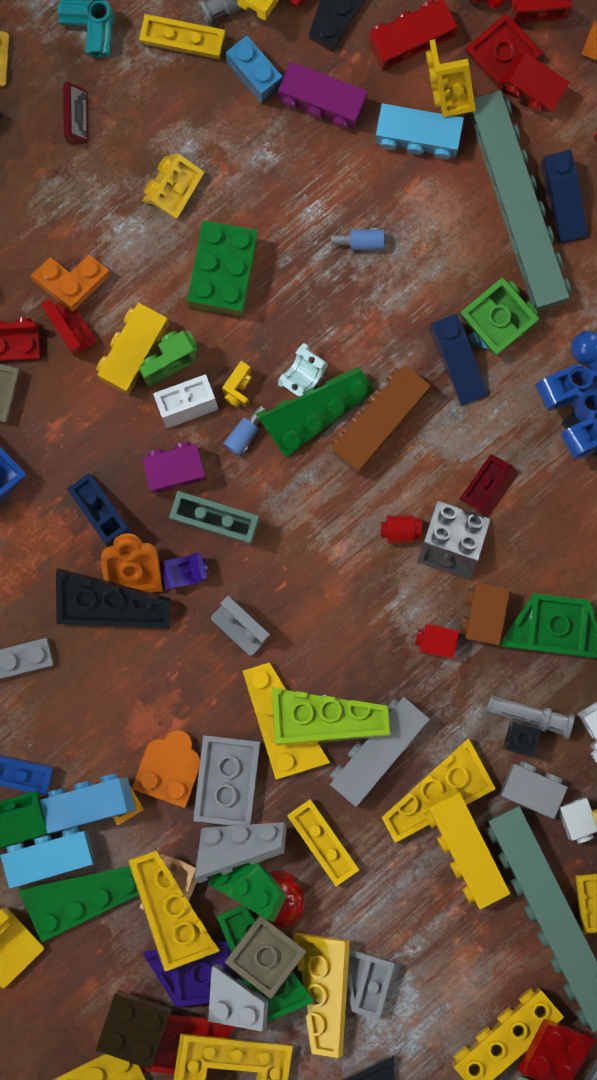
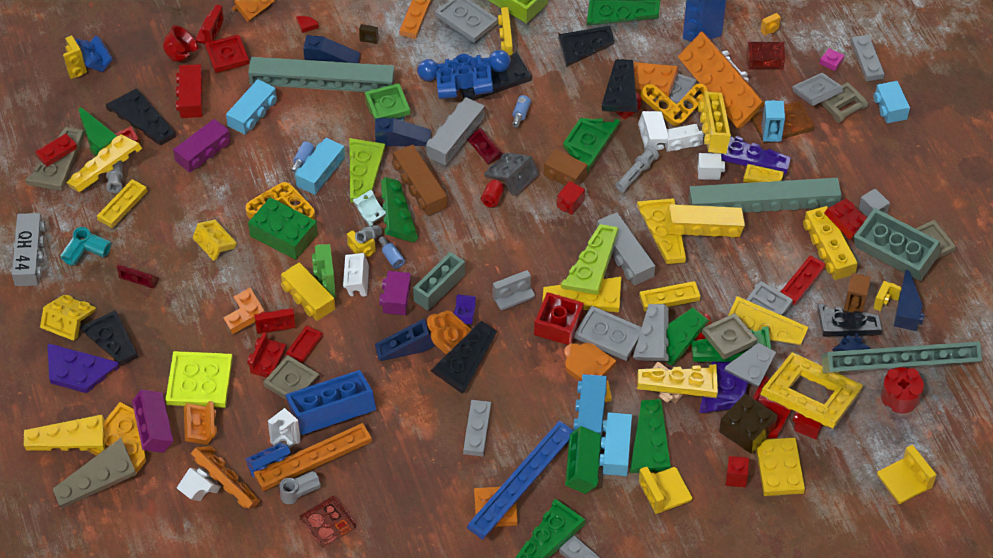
camera: 70 degrees left, 30 degrees down
dark azure brick [226,36,282,104] -> none
yellow bracket [426,39,476,117] -> none
light grey brick [499,761,568,819] -> none
red brick [500,52,570,114] -> none
black brick [502,721,541,757] -> none
none -> light orange beam [245,182,315,220]
none -> red tile [286,325,323,364]
none -> medium azure brick [295,138,345,195]
none -> lime wing [349,138,385,203]
none -> light grey pin [355,225,382,243]
none -> light grey brick [426,97,485,166]
none -> medium blue piece [512,95,531,127]
none -> red brick [534,292,584,345]
none -> red brick [725,456,749,488]
none -> red plate [780,255,826,306]

